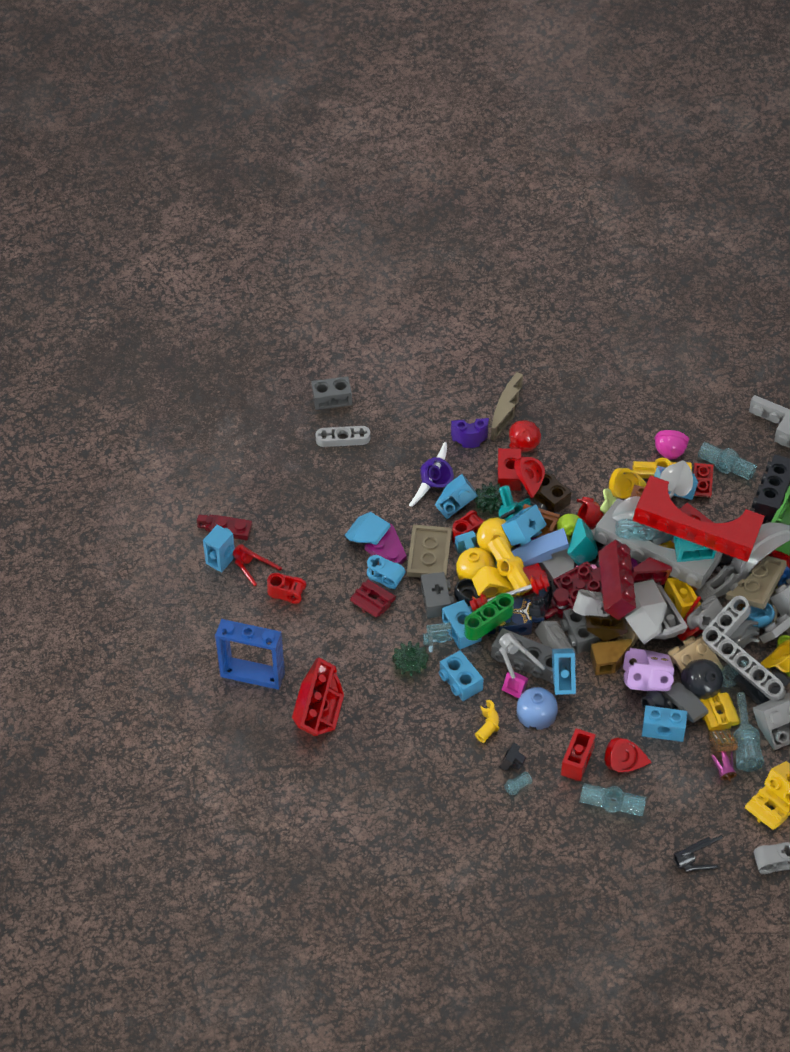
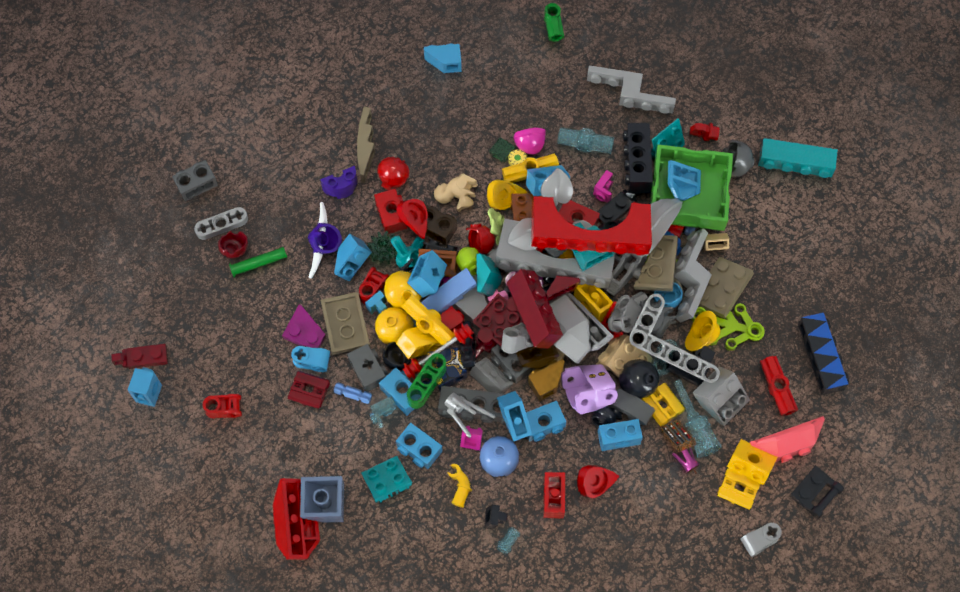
camera: 20 degrees left, 15 degrees up
blue window [215,619,285,690] -> none
red plant [233,544,282,586] -> none
dark azure slope [345,512,391,545] -> none
clear green gear [392,641,429,676] -> none
clear light blue piece [580,783,647,816] -> none
clear light blue plate [615,519,655,541] -> none
black plant [673,835,723,872] -> none
red slope [693,463,714,498] -> none
none -> dark red hair [218,231,248,259]
none -> green pin [229,247,287,278]
none -> sand blue slope [300,476,344,522]
none -> medium blue axle [334,382,372,404]
none -> teal hinge [361,456,412,503]
none -> dark azure slope [424,43,462,73]
none -> tan animal [434,174,478,212]
none -> clear green tile [490,137,515,163]
none -> light yellow tile [508,149,527,166]
none -> dark azure brick [526,401,566,442]
none -> green piece [544,3,564,42]
none -> dark pink bracket [593,170,613,203]

